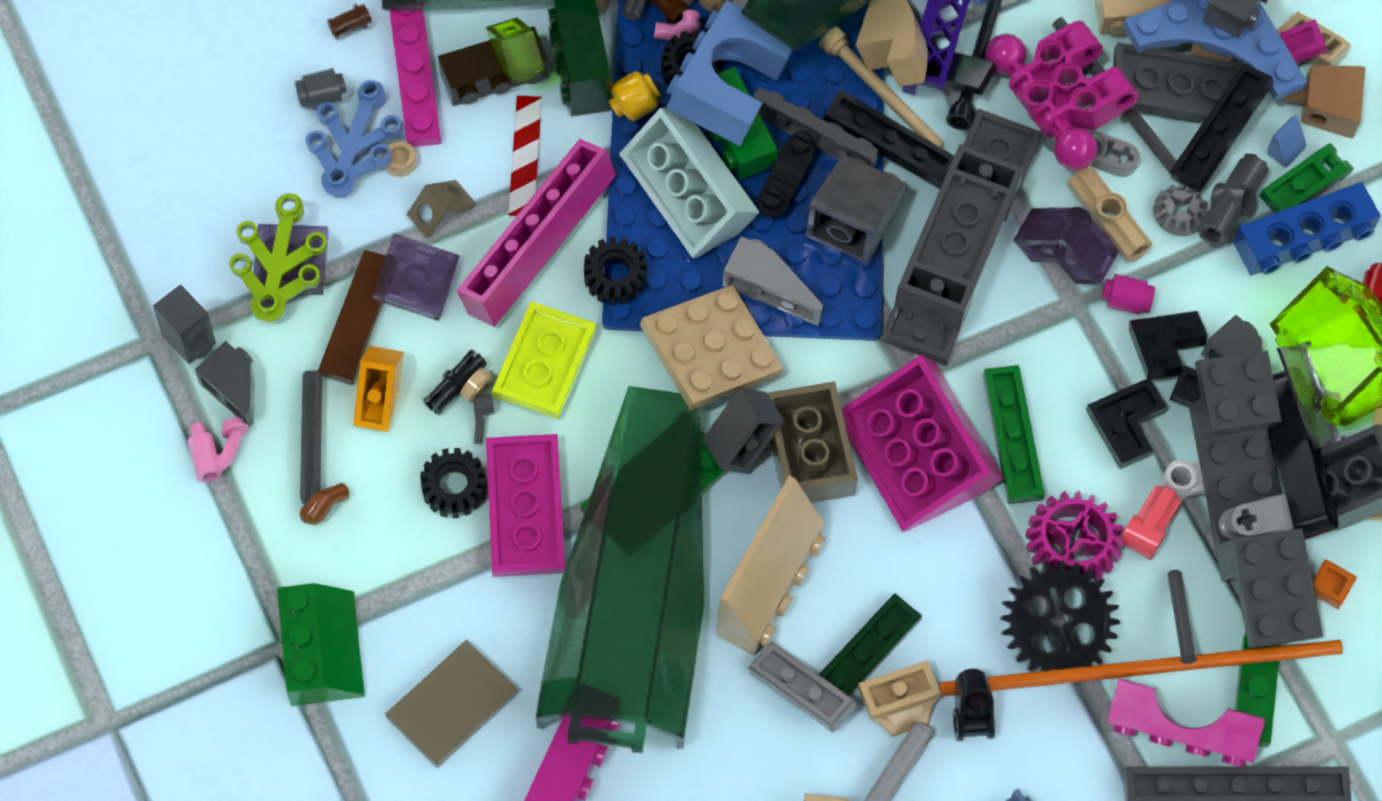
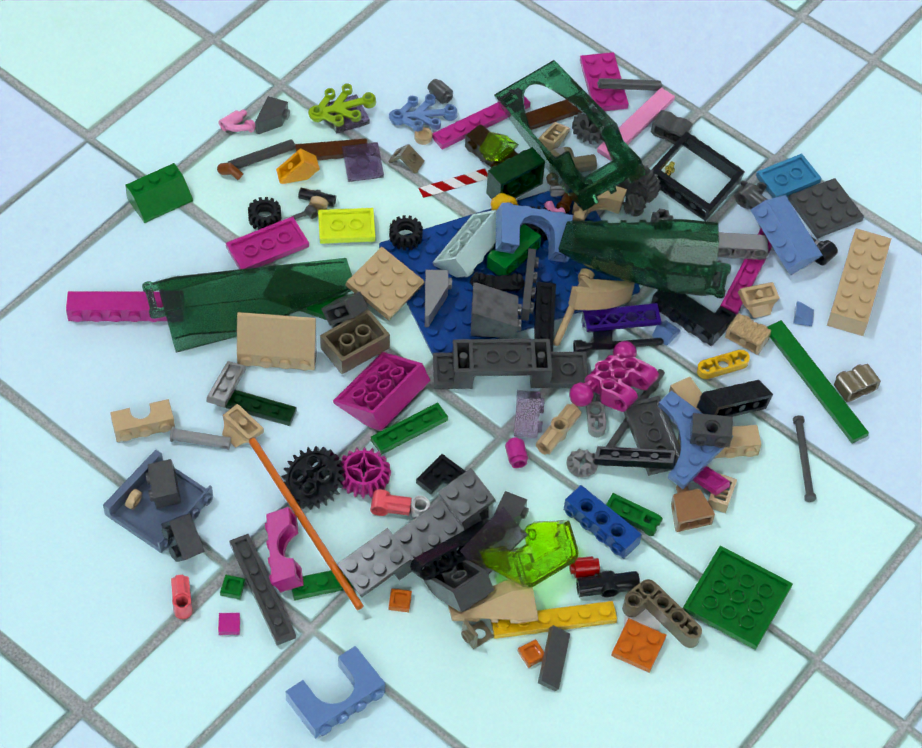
camera: 65 degrees right, 10 degrees down
dark grey brick [153,284,216,364] -> none
reddish brown pin [327,4,372,39] -> none
dark tan tile [385,640,518,768] -> none
dark pink brick [456,139,616,327] -> none
black piece [953,668,995,741] -> none
black plate [1129,311,1207,380] -> none
dark grey bar [1167,570,1196,664] -> none
dark grey piece [1197,153,1269,246] -> none
light grey piece [1219,494,1294,540] -> none
medium blue slope [1267,115,1306,167] -> none

